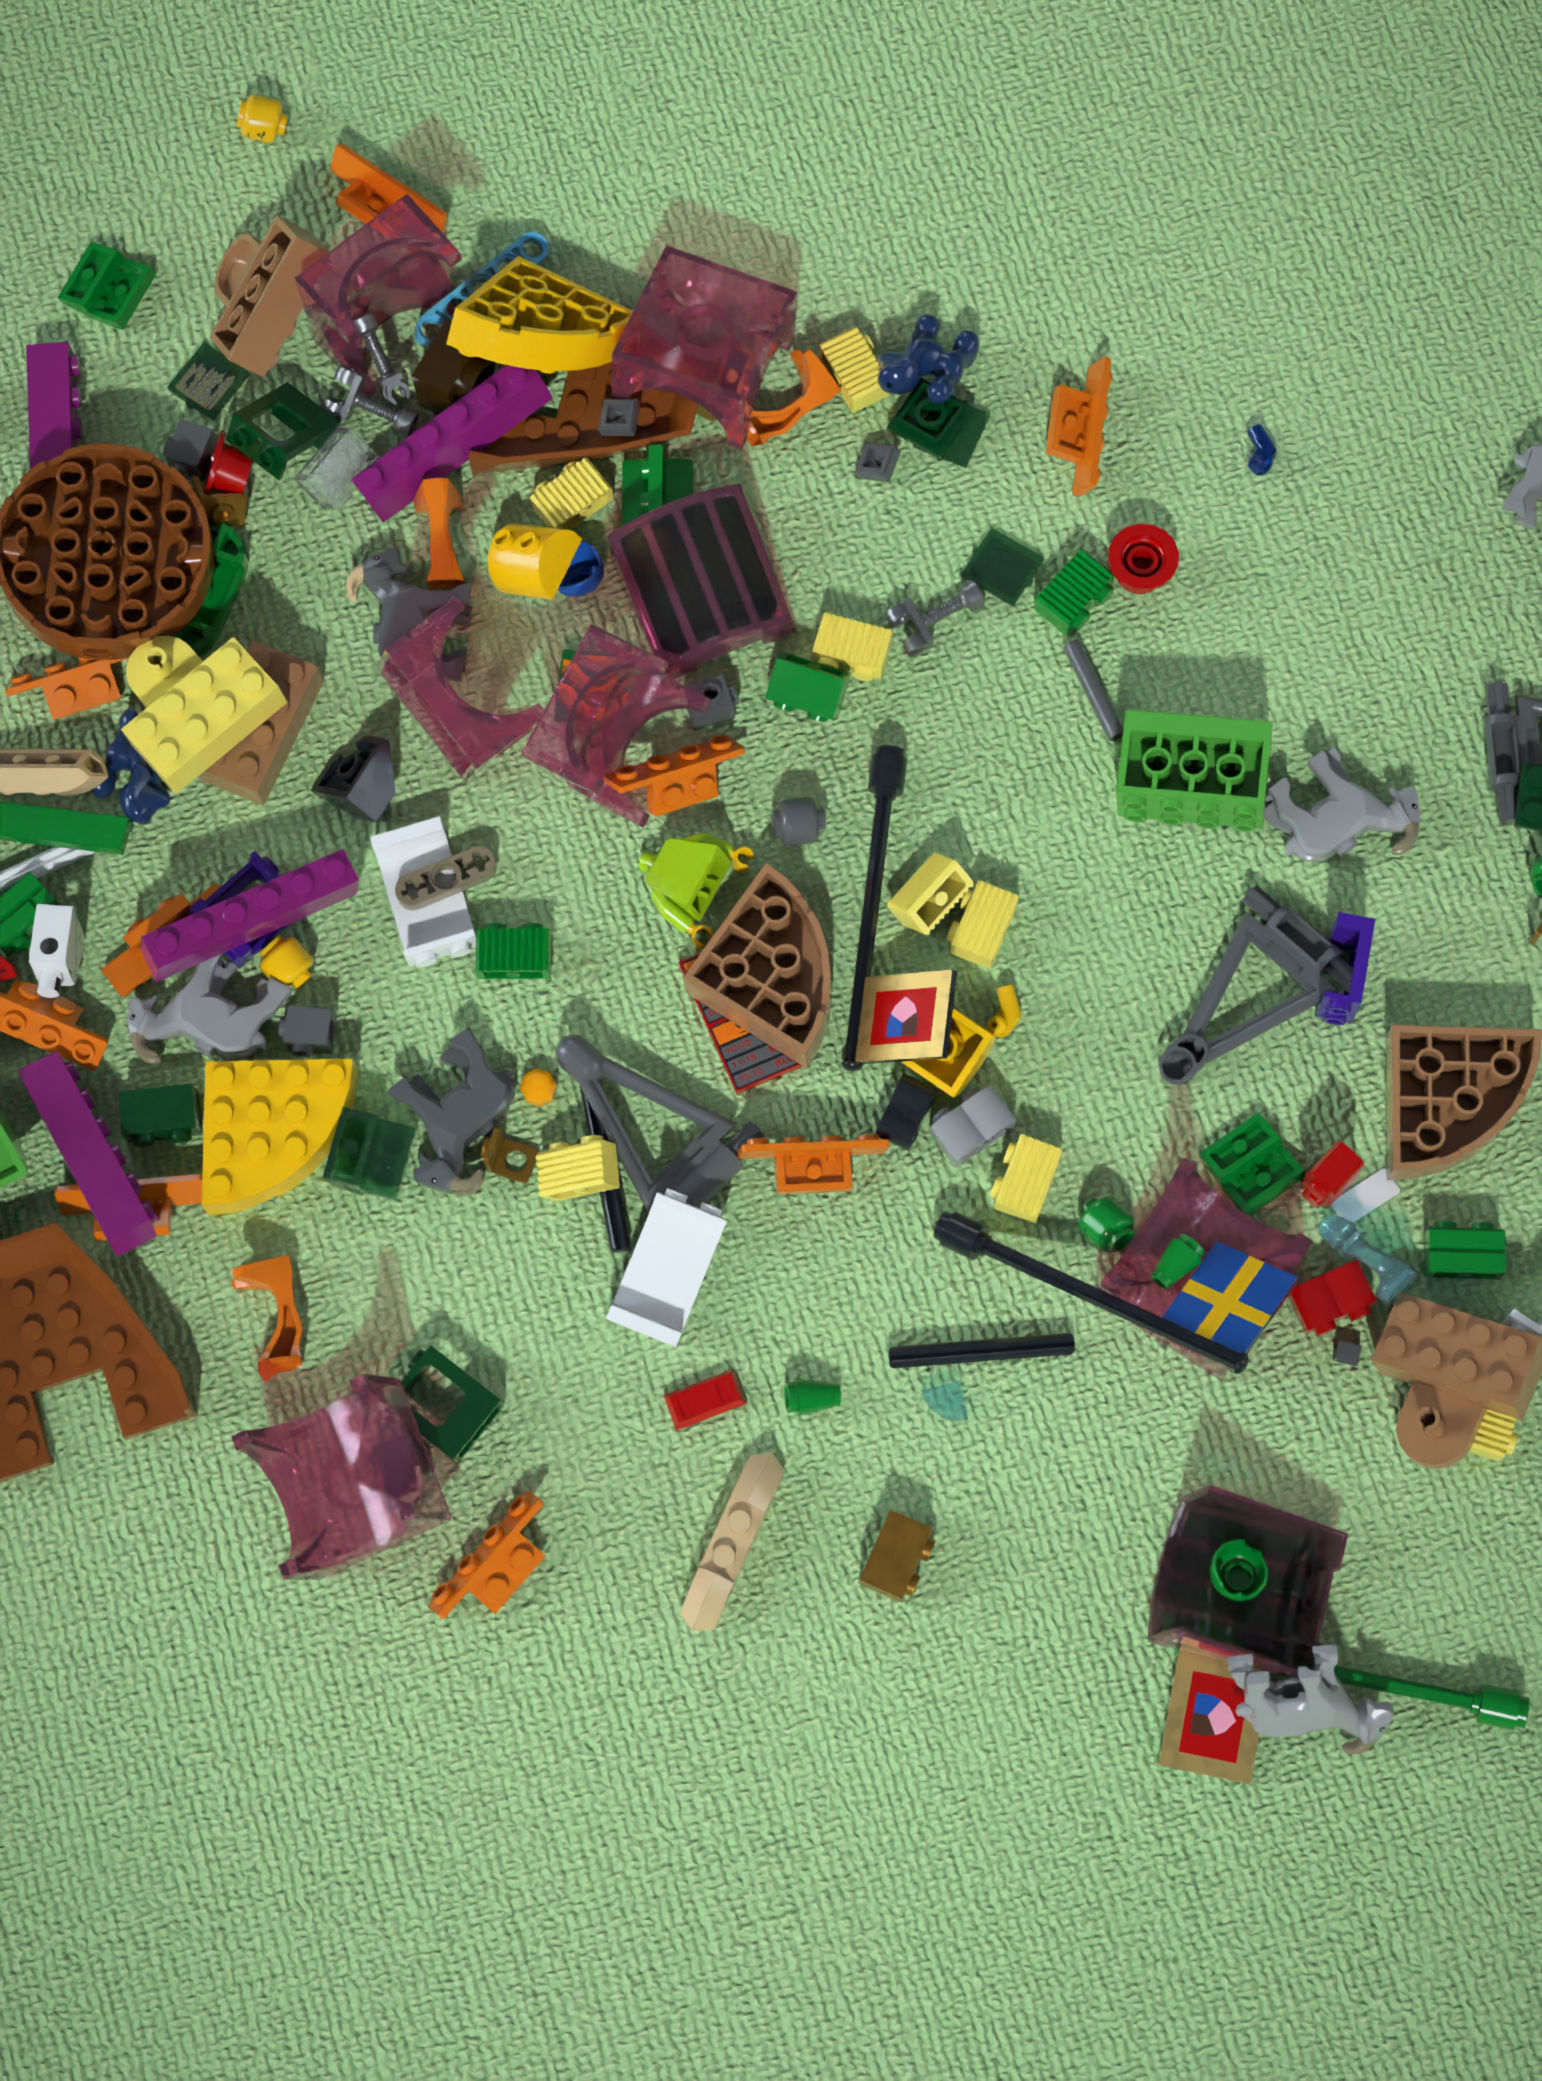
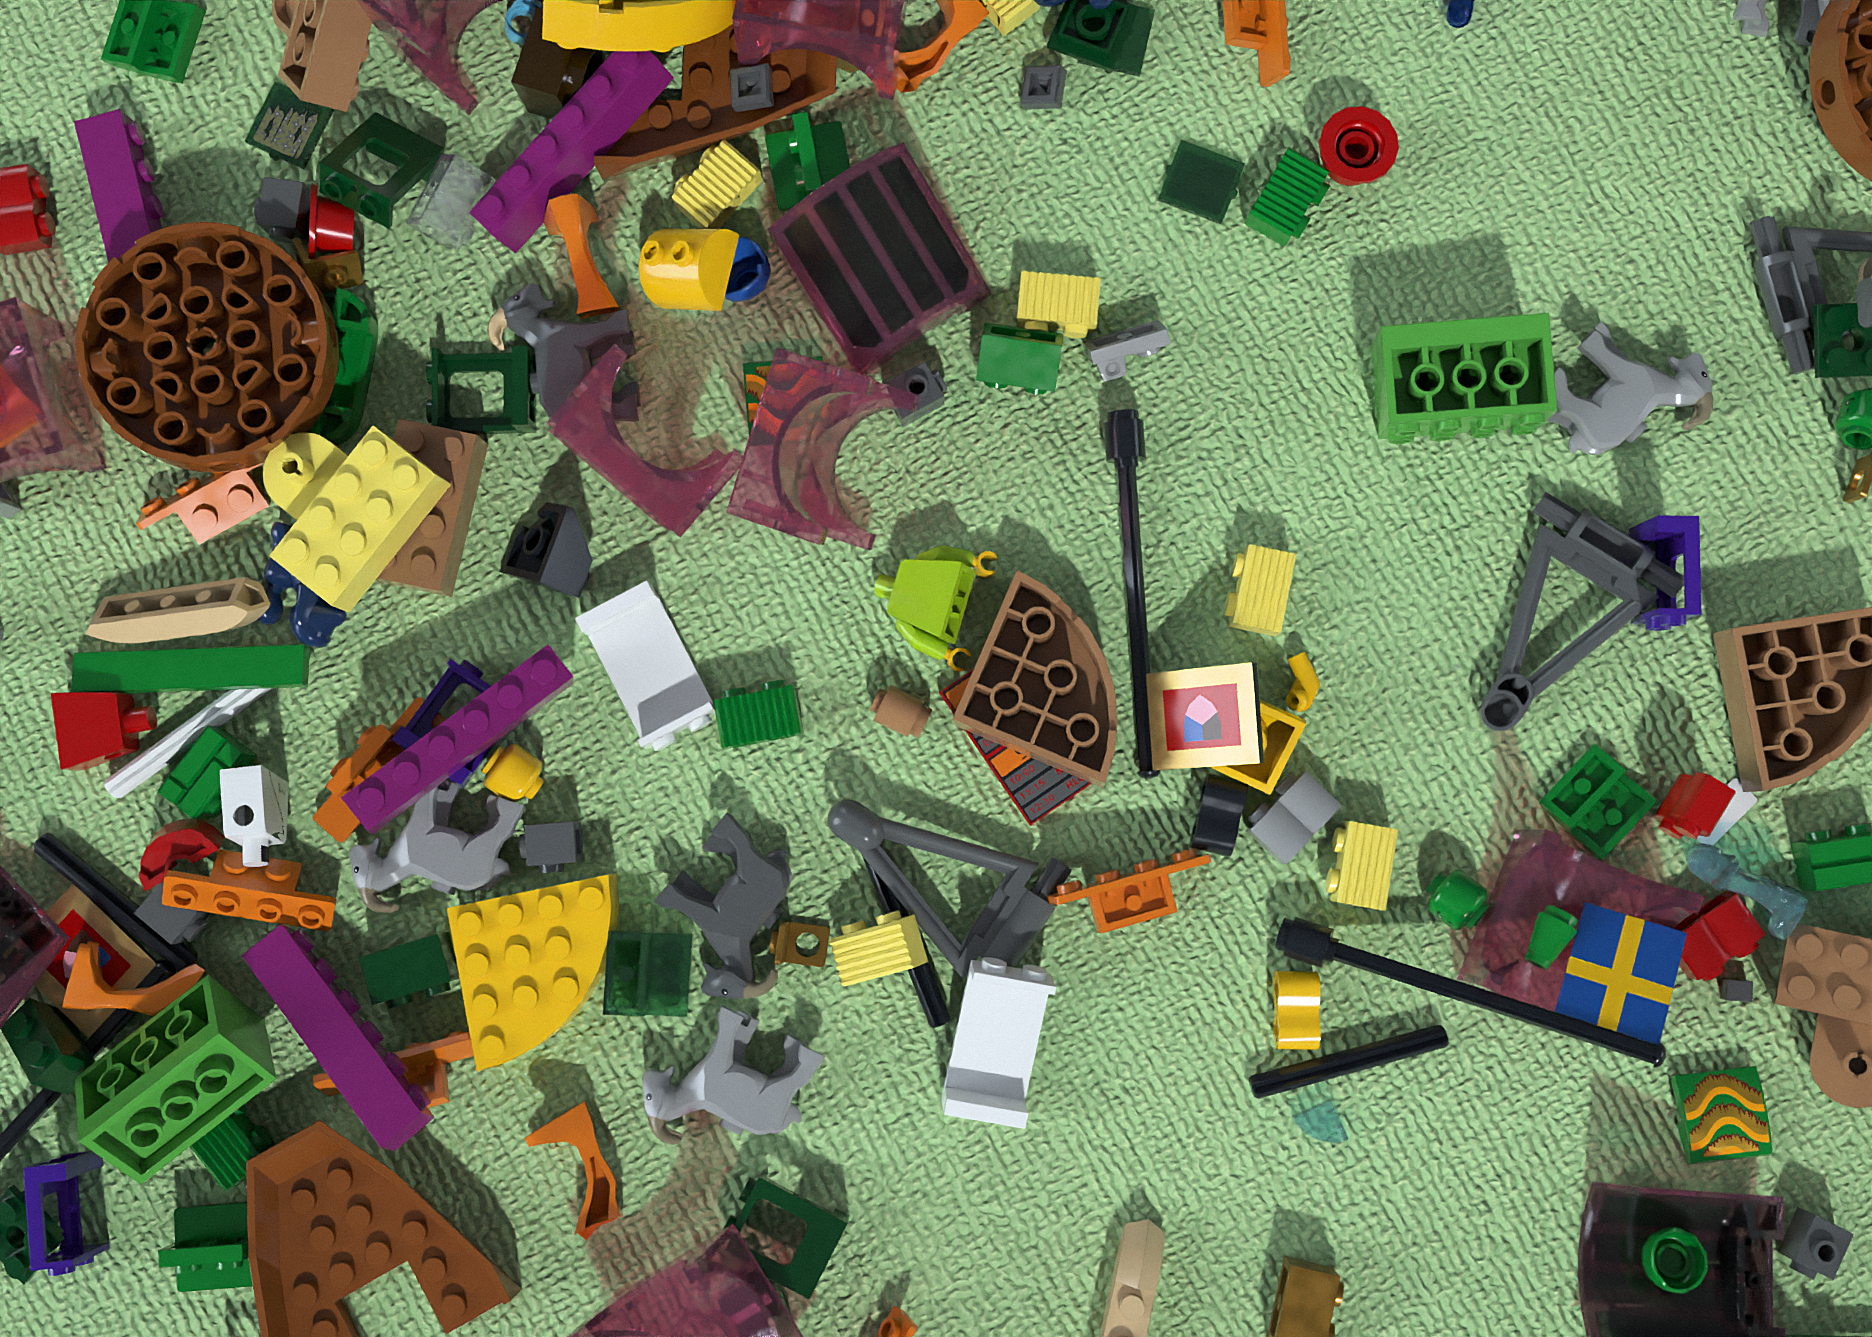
camera: 10 degrees left, 10 degrees up
flat silver bar [322,364,420,437] -> none
flat silver bar [348,311,410,405] -> none
dark tan beam [395,846,497,910] -> none
light orange tile [520,1068,557,1107] -> none
orange bracket [604,735,745,817] -> none
red tile [663,1369,747,1431] -> none
dark grey head [771,797,826,846] -> none
green cone [784,1378,841,1416] -> none
flat silver bar [886,580,985,658] -> none
light yellow brick [886,852,974,935] -> none
dark grey piece [1063,640,1123,742] -> none
none -> dark green window [426,346,536,434]
none -> light grey animal [642,1005,825,1145]
none -> medium nougat brick [870,685,933,738]
none -> light grey hinge [1082,320,1170,381]
none -> yellow axle [1273,971,1321,1050]
none -> slope [1670,1066,1773,1165]
none -> dark grey brick [1777,1207,1854,1280]

